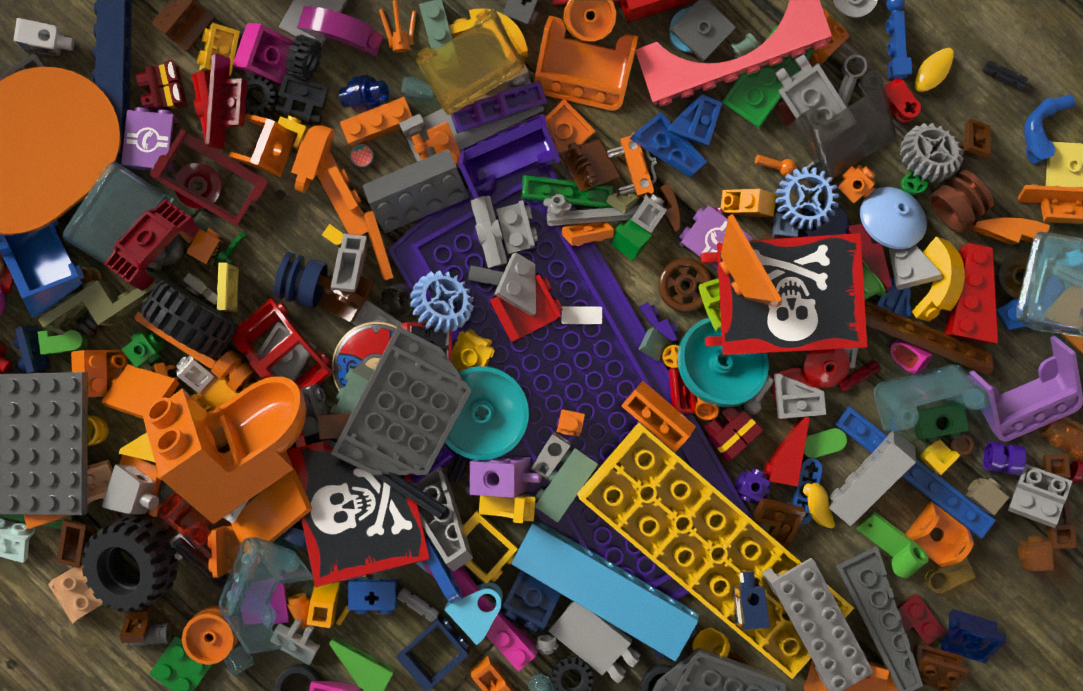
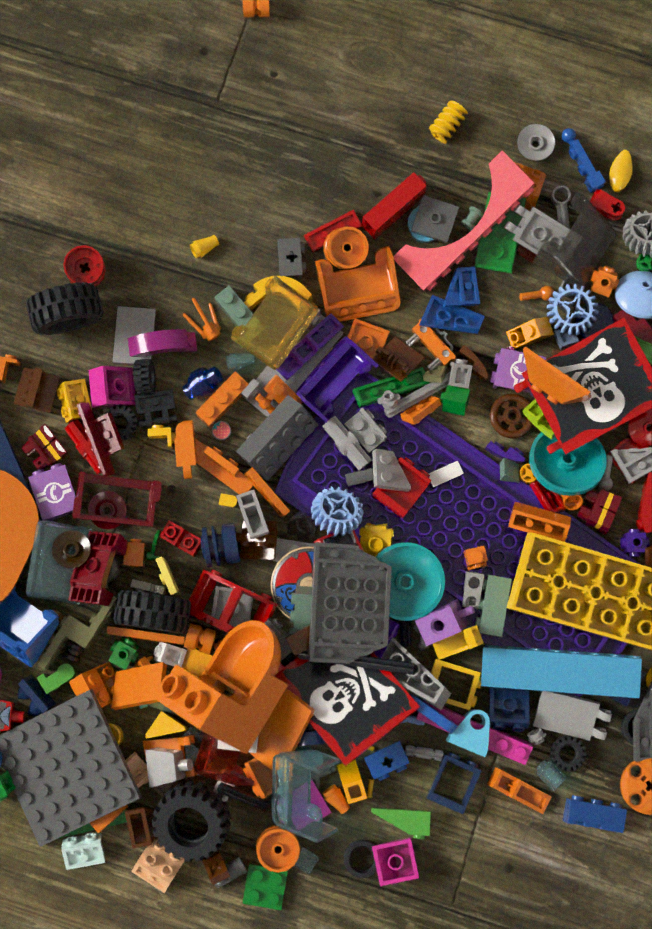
camera: 30 degrees left, 5 degrees down
orange hose [228,113,297,177] -> none
light grey hinge [269,618,320,666] -> none
none -> dark brown dish [52,530,91,569]
none -> red slope [159,520,201,558]

